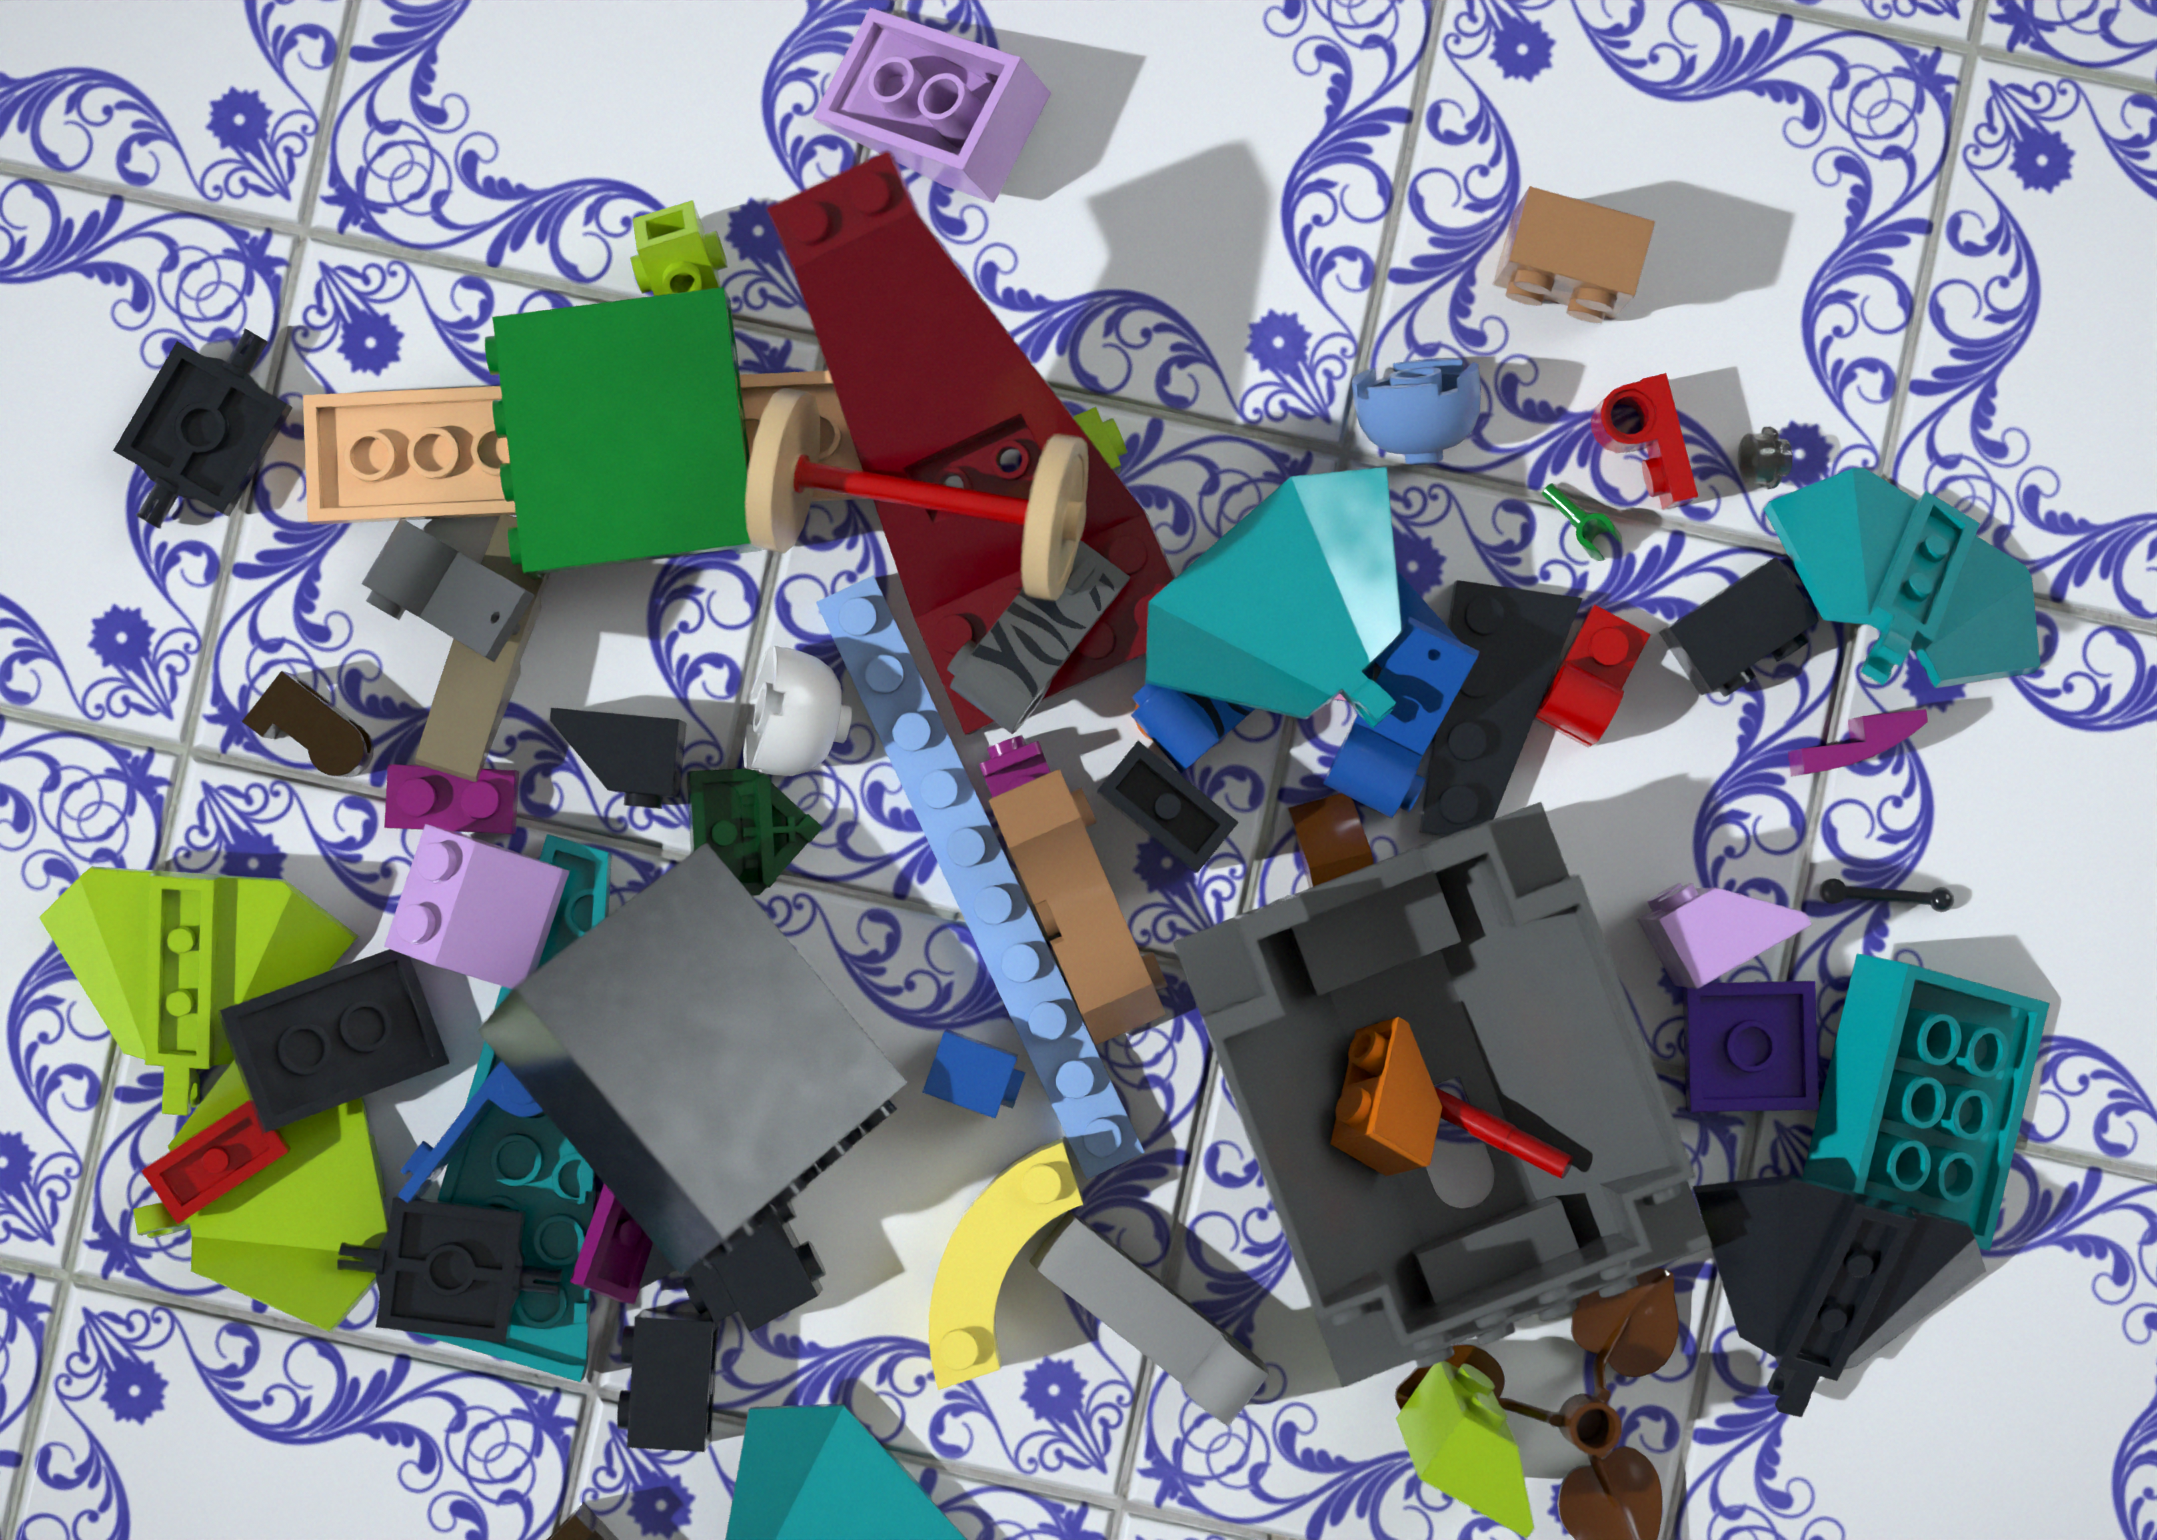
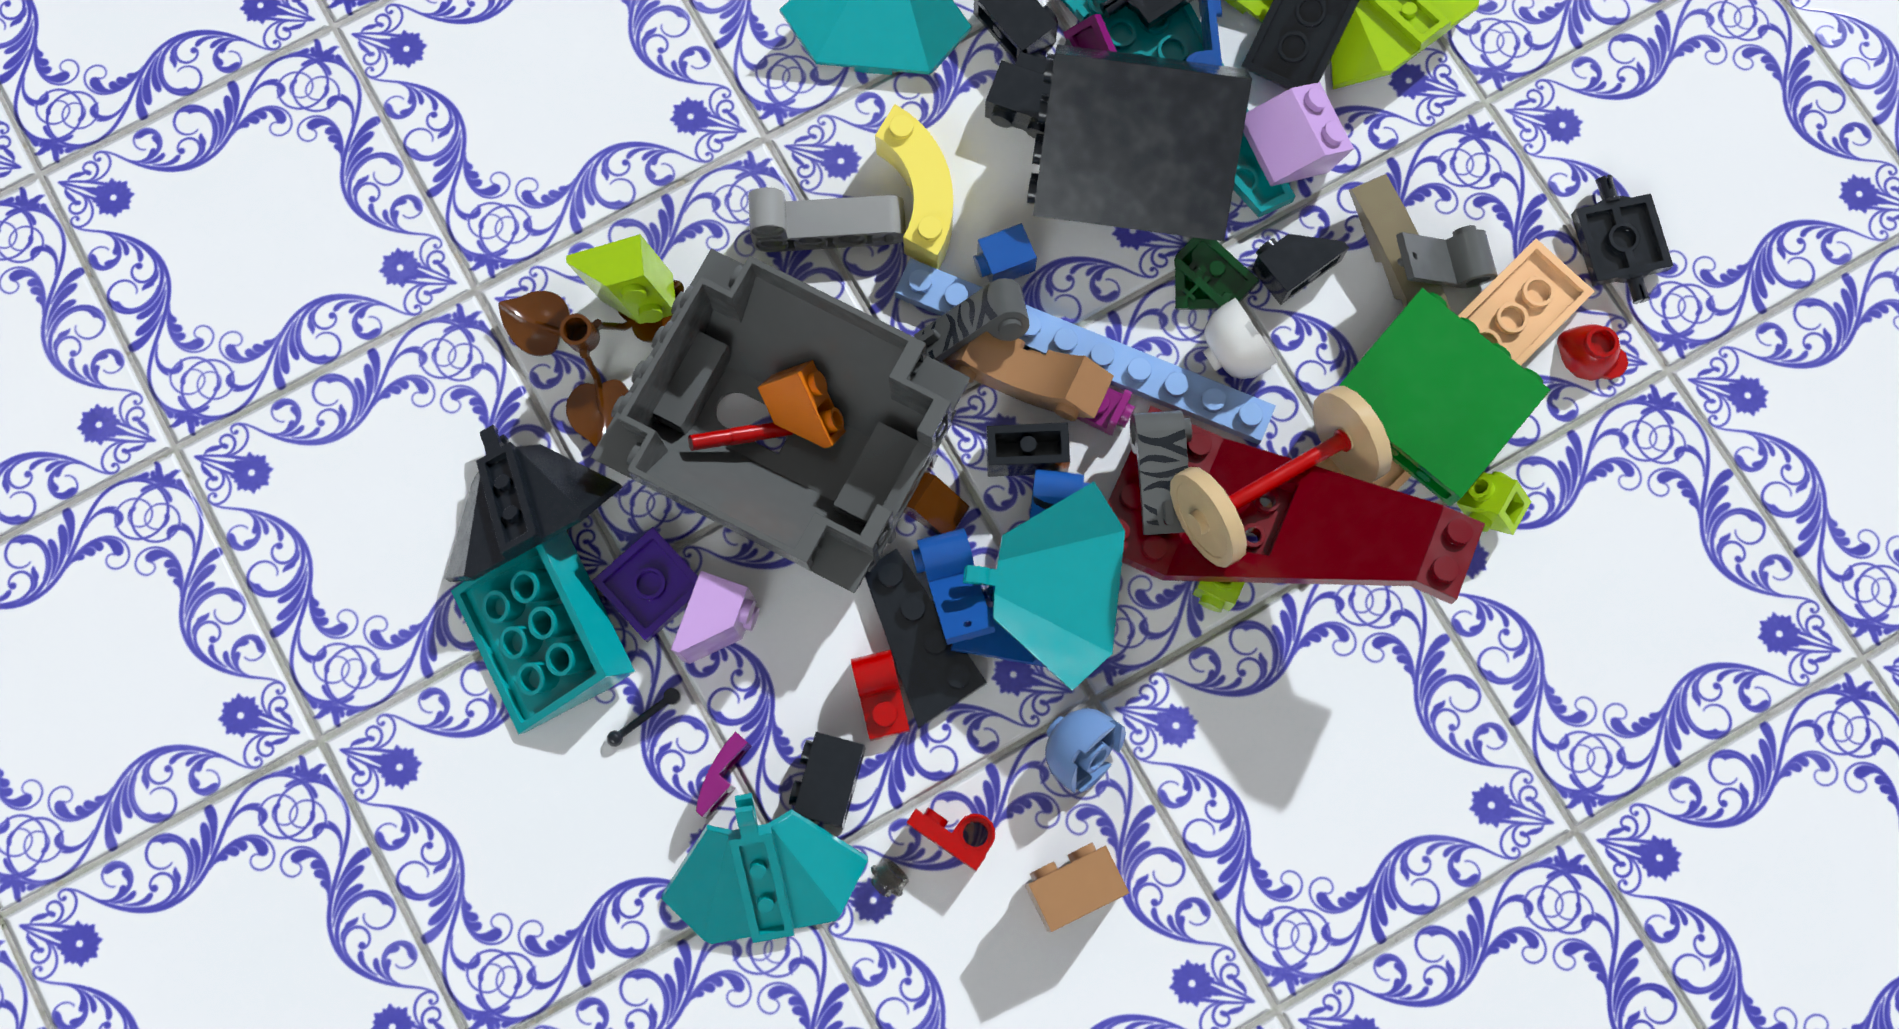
camera: 140 degrees right, 10 degrees down
dark brown leg [242,671,374,777] -> none
magenta plate [384,764,519,834] -> none
lavender slope [813,8,1051,203] -> none
green hand [1542,483,1622,561] -> none
none -> dark grey door [914,278,1030,362]
none -> red piece [1557,324,1628,381]

